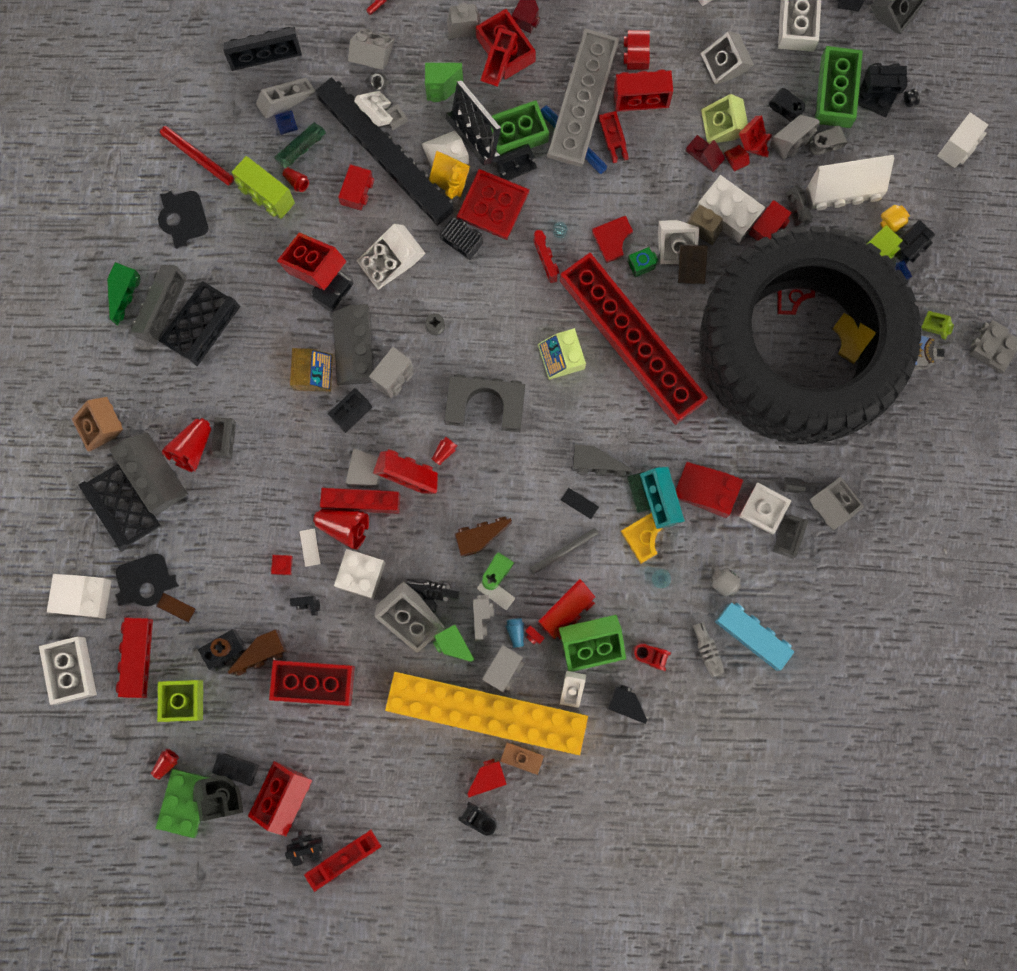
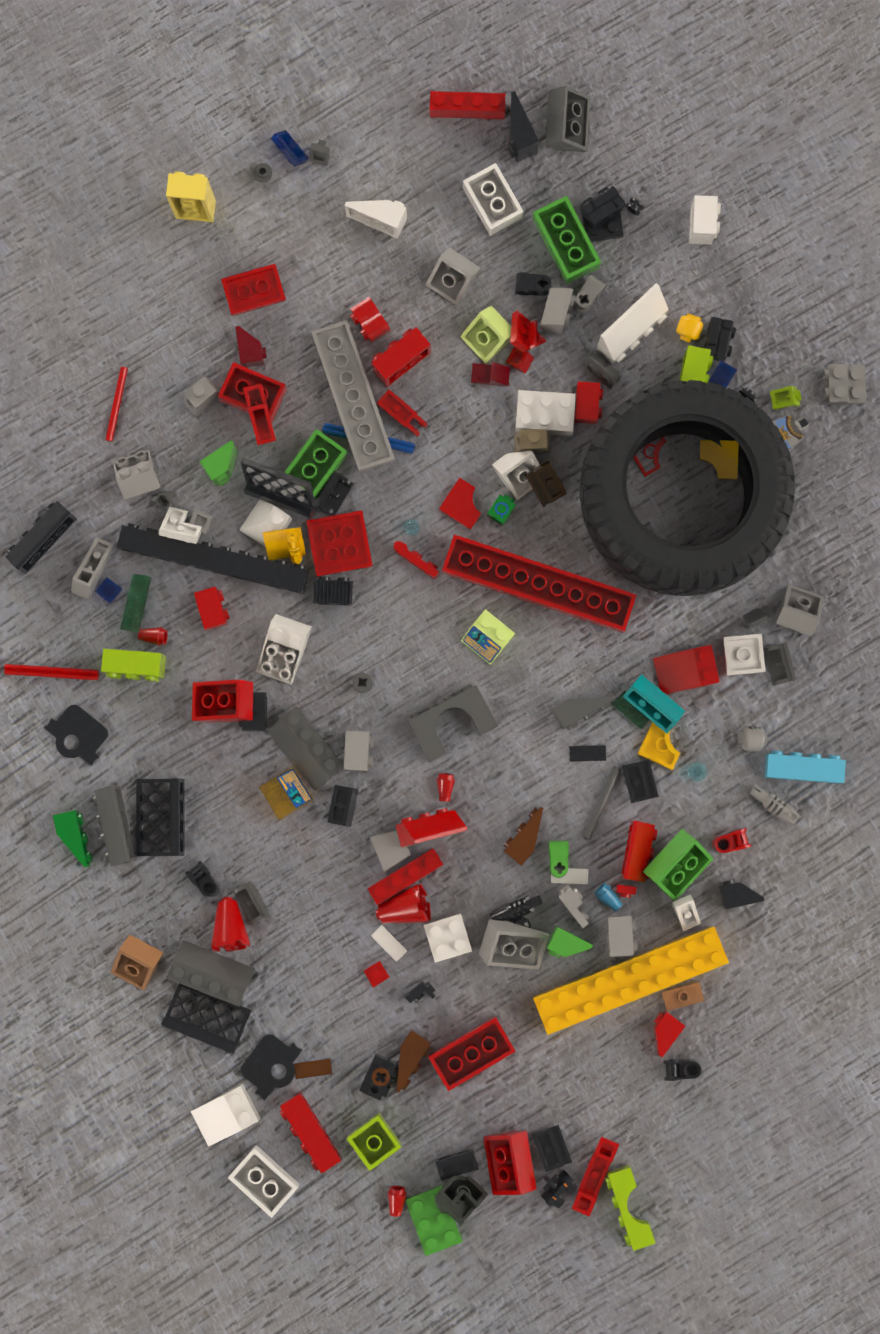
camera: 30 degrees left, 5 degrees up
none -> black piece [185,860,220,897]
none -> black plate [532,1124,572,1172]
none -> lime arch [605,1165,656,1251]
none -> black plate [622,759,659,803]

